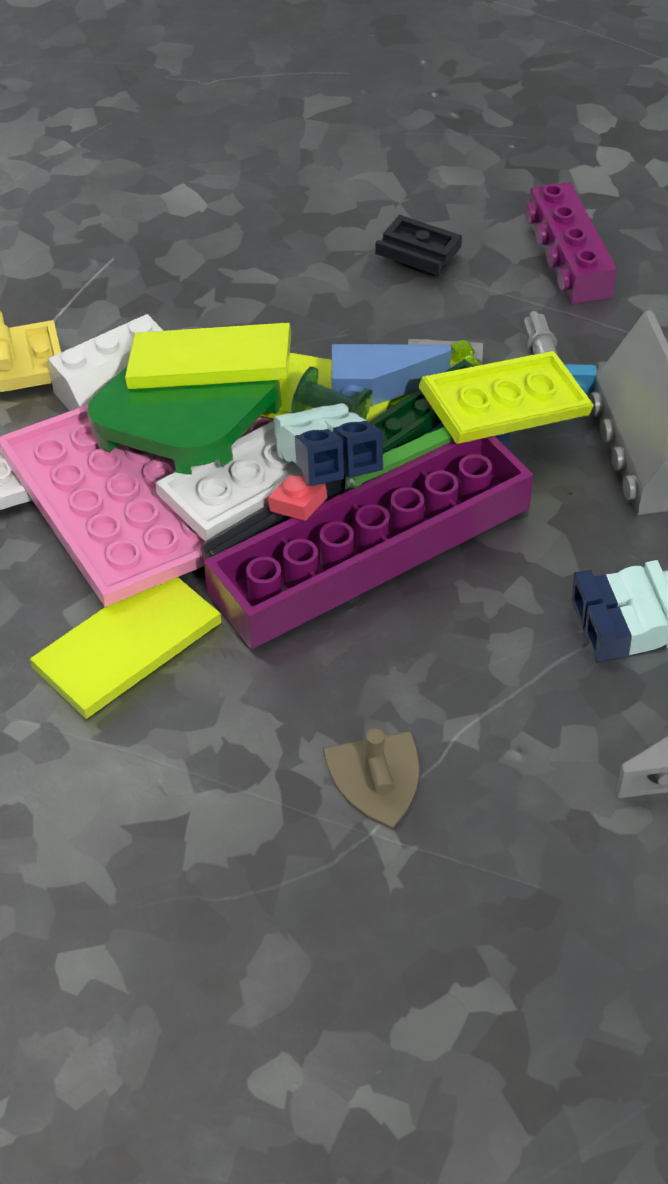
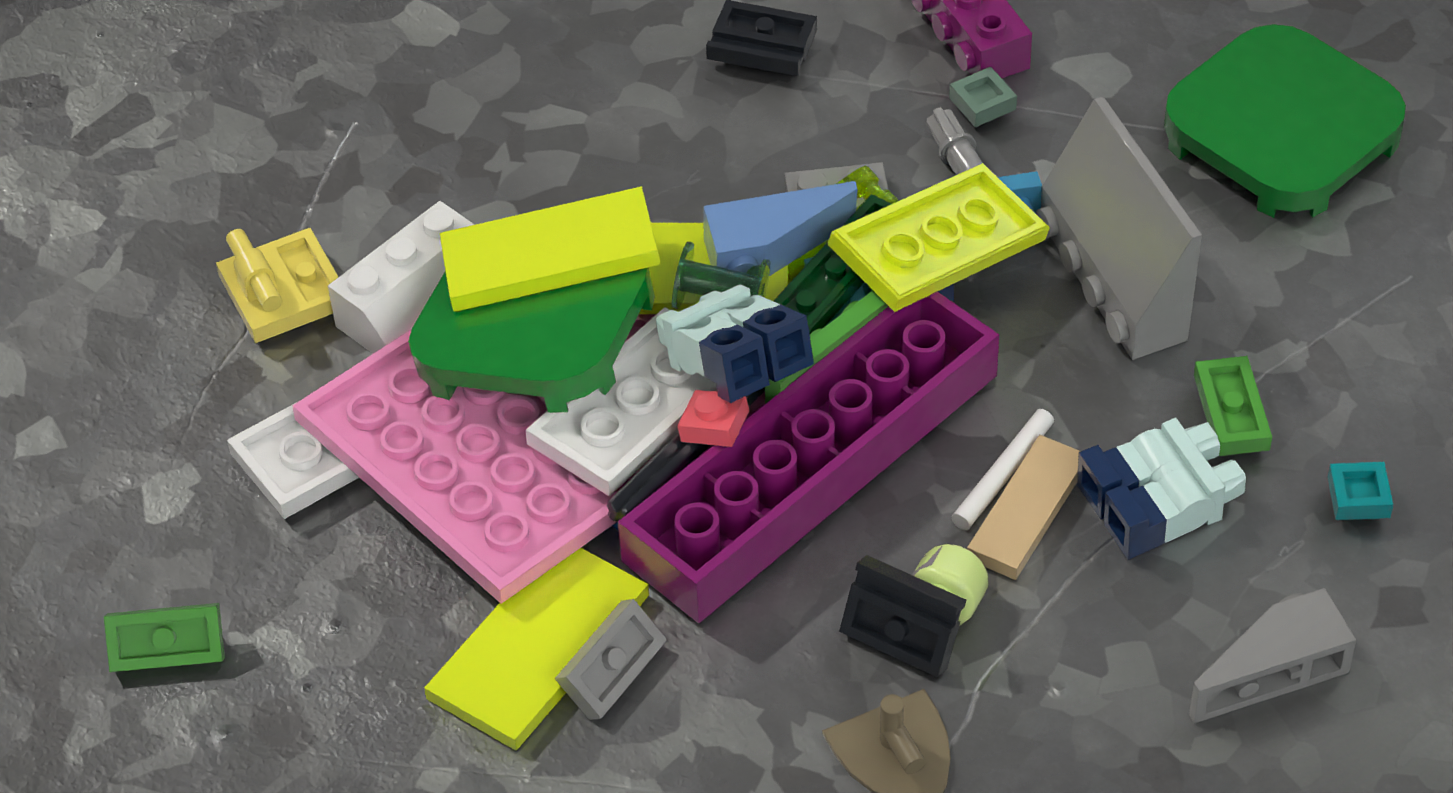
camera: 10 degrees left, 0 degrees up
none -> light grey plate [555,599,667,720]
none -> black plate [839,555,967,677]
none -> yellowish green head [912,544,988,626]
none -> sand green plate [949,67,1017,127]
none -> white bar [951,409,1054,530]
none -> tan tile [967,434,1080,580]

